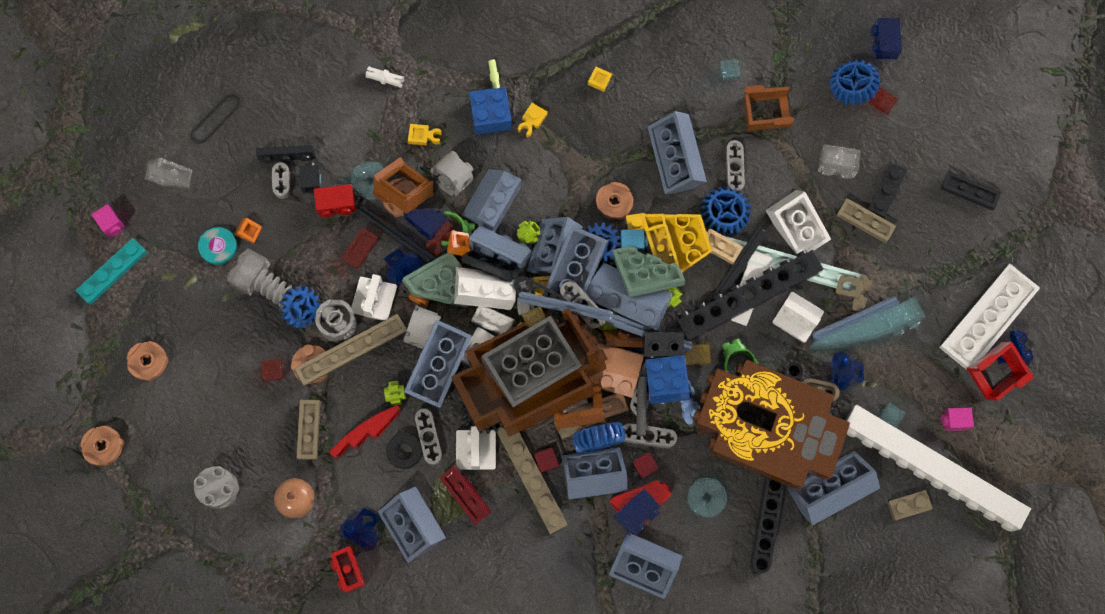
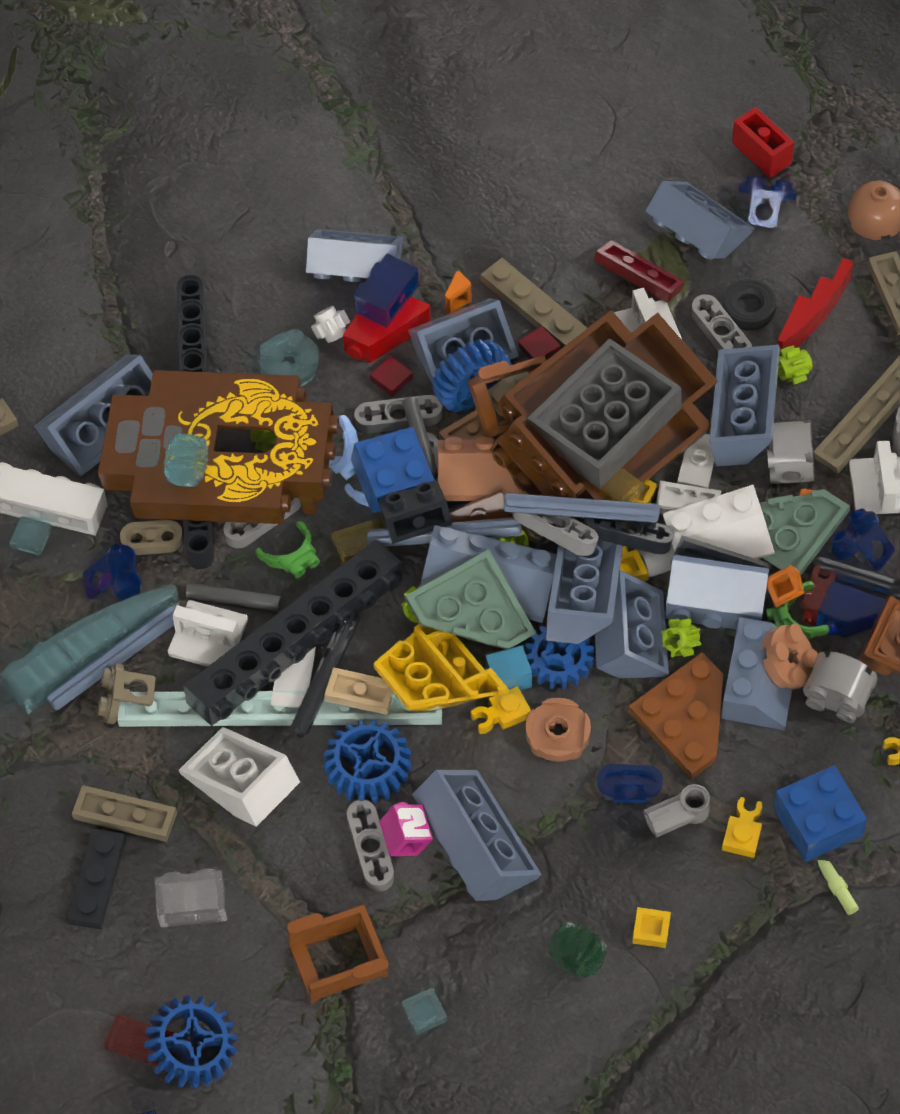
camera: 170 degrees right, 15 degrees down
none -> clear light blue gear [163,434,209,487]
none -> dark grey piece [186,582,282,612]
none -> white gear [311,306,350,343]
none -> dark pink brick [379,802,433,856]
none -> orange slope [445,270,472,315]
none -> clear green gear [548,922,608,977]
none -> clear blue bracket [597,764,663,803]
none -> dark orange plate [628,652,723,780]
none -> light grey piece [644,784,710,838]
none -> nougat plate [762,624,818,690]

